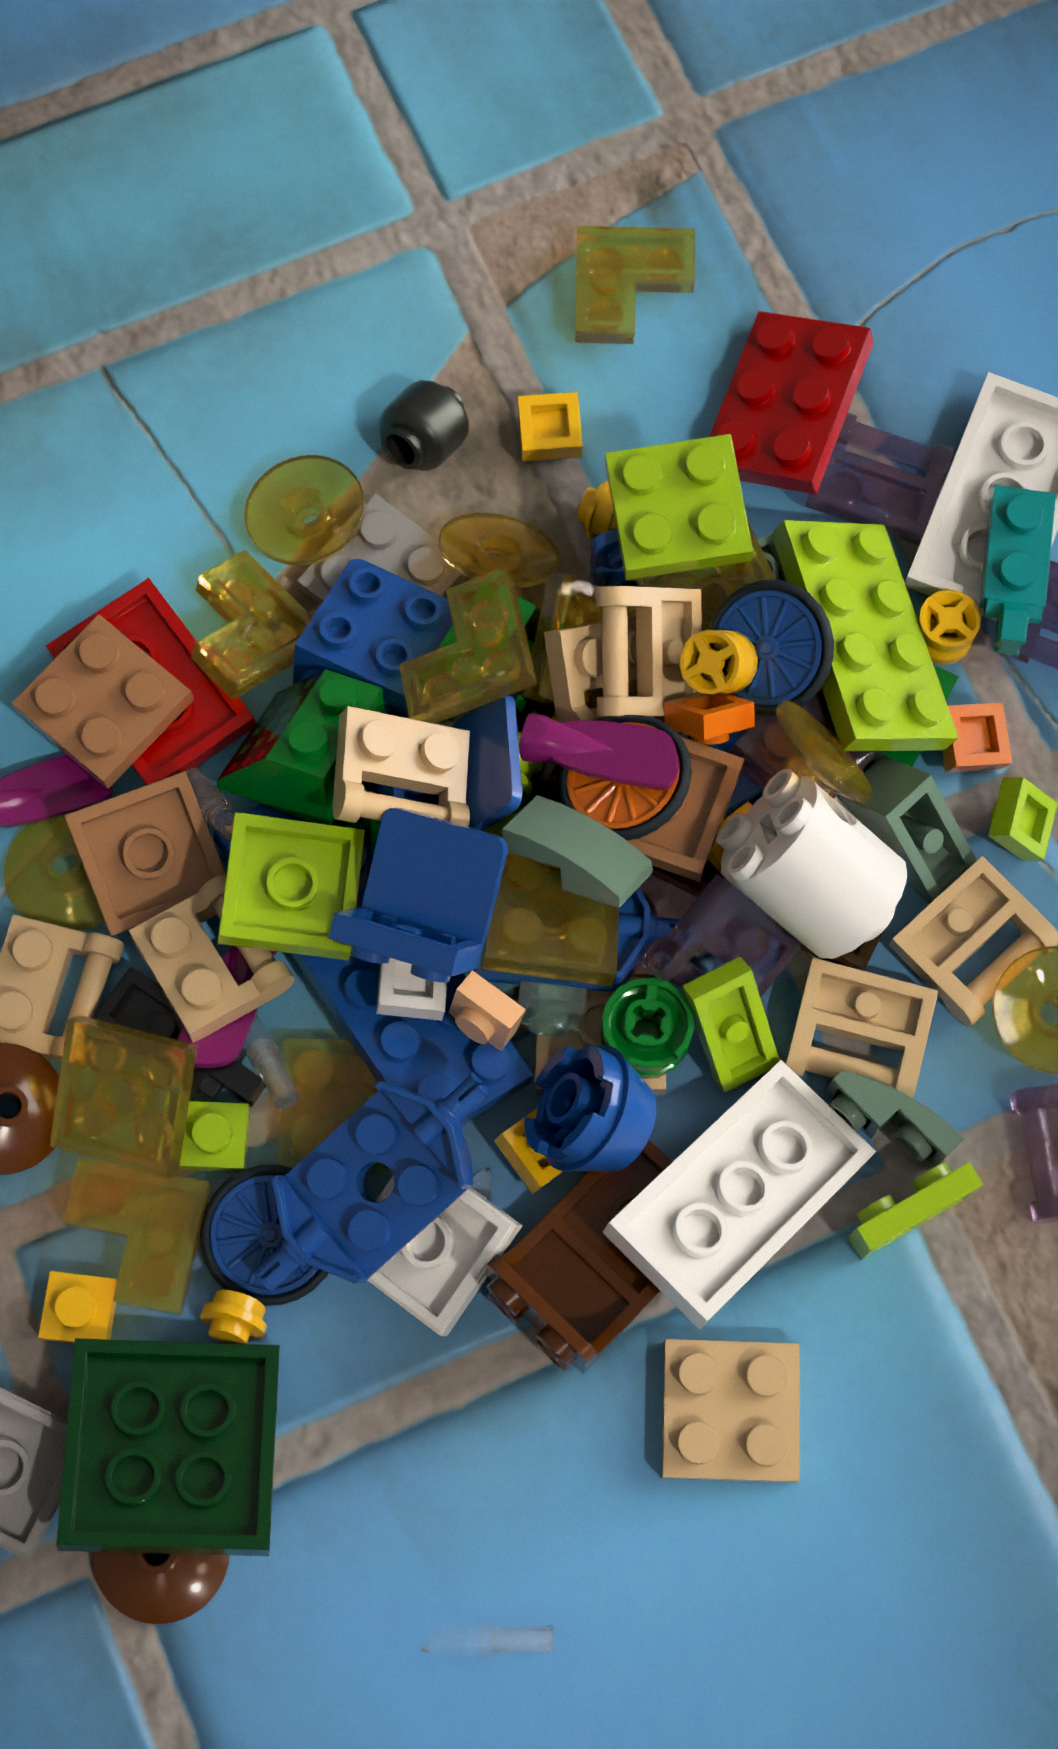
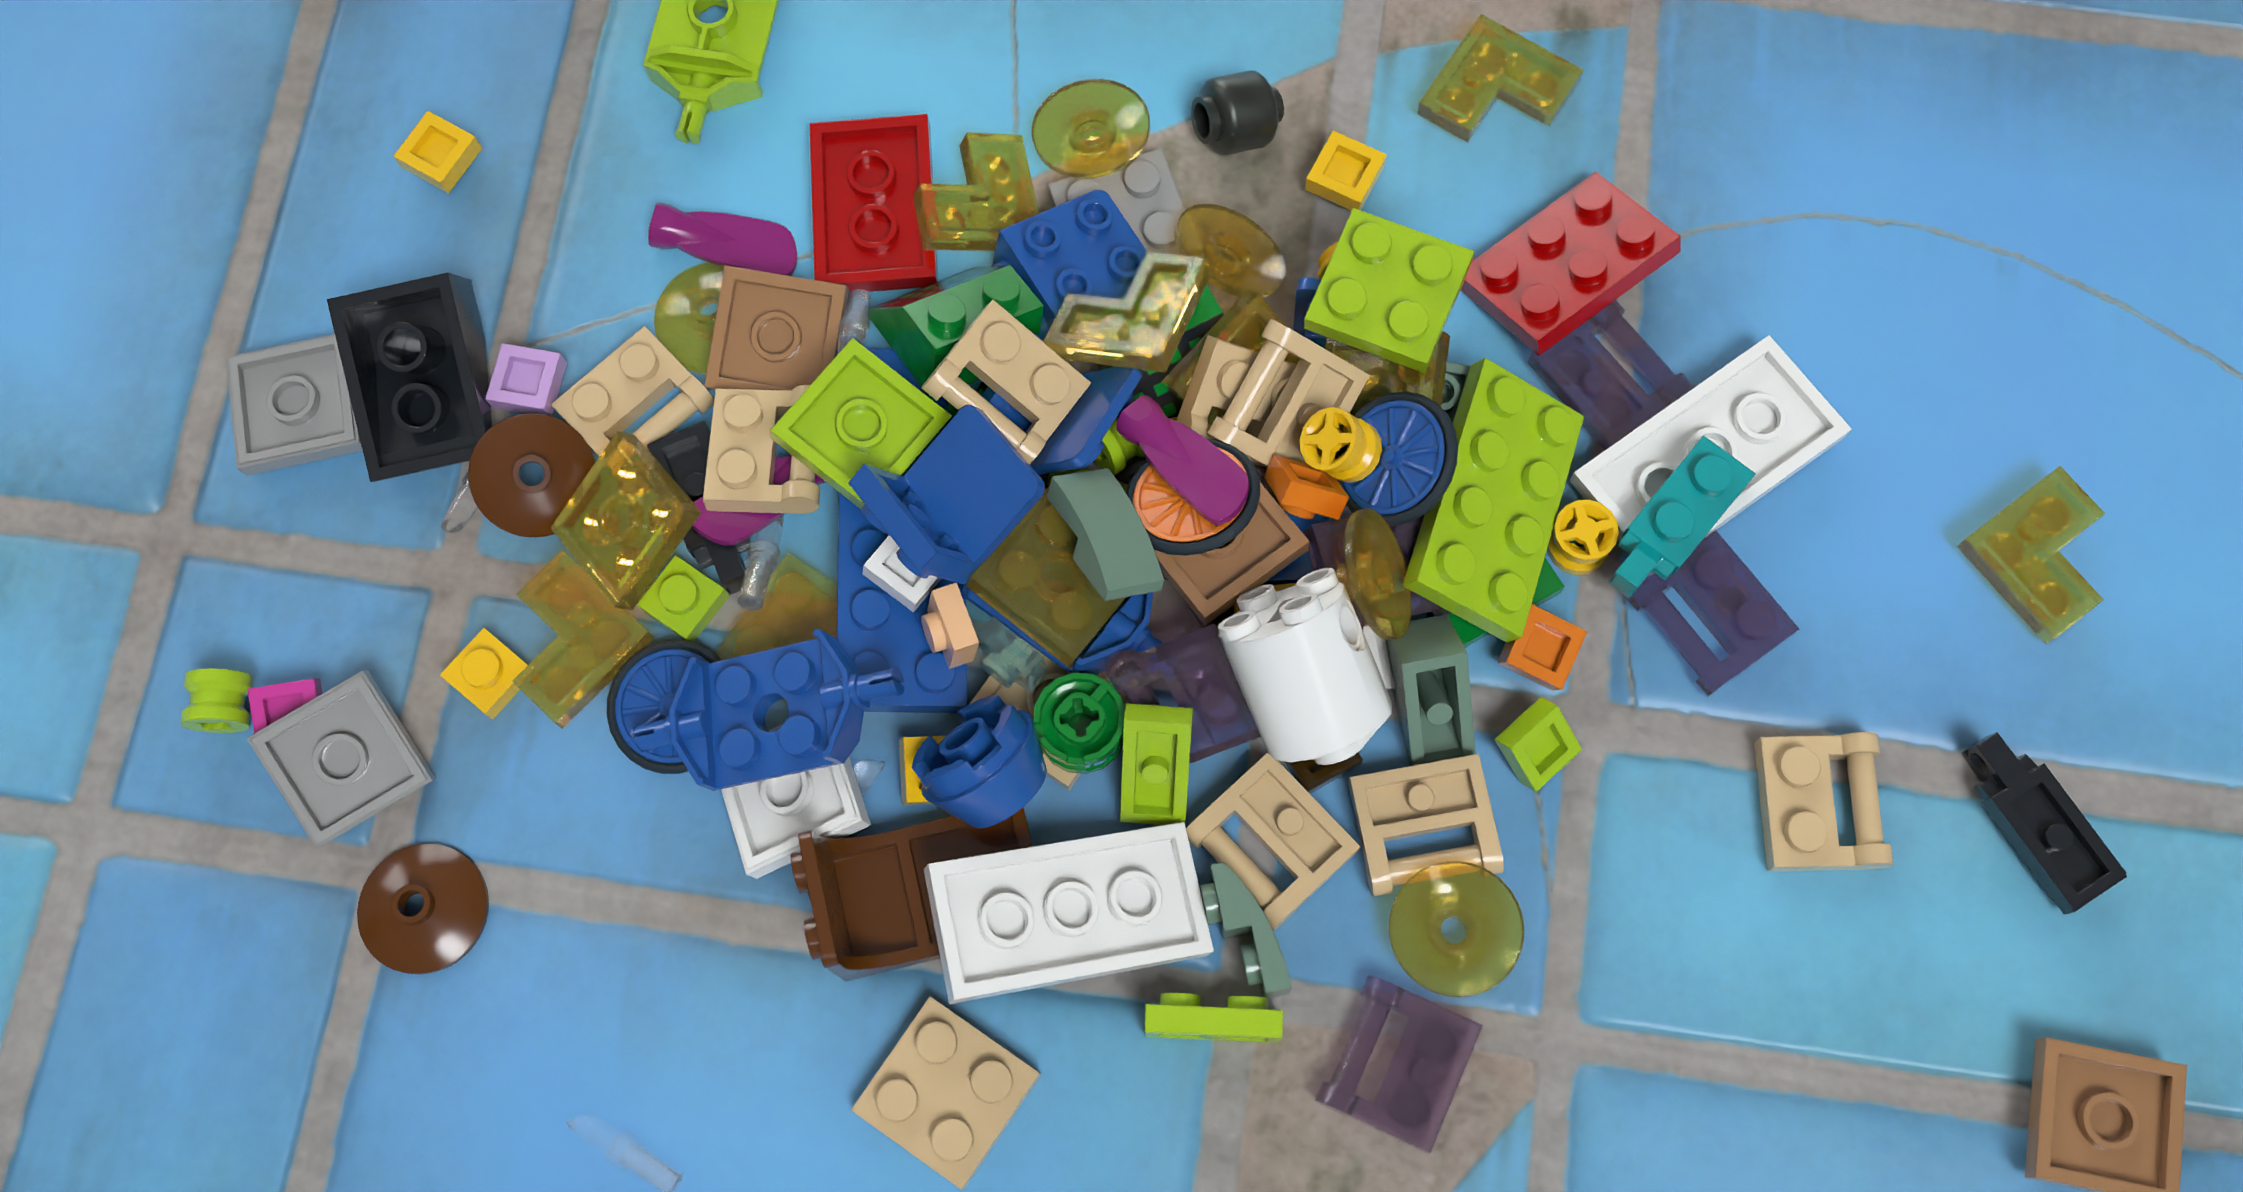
camera: 40 degrees right, 0 degrees up
medium nougat plate [12,614,194,790] -> none
dark green plate [56,1338,280,1556] -> none
yellow plate [200,1290,267,1344] -> none

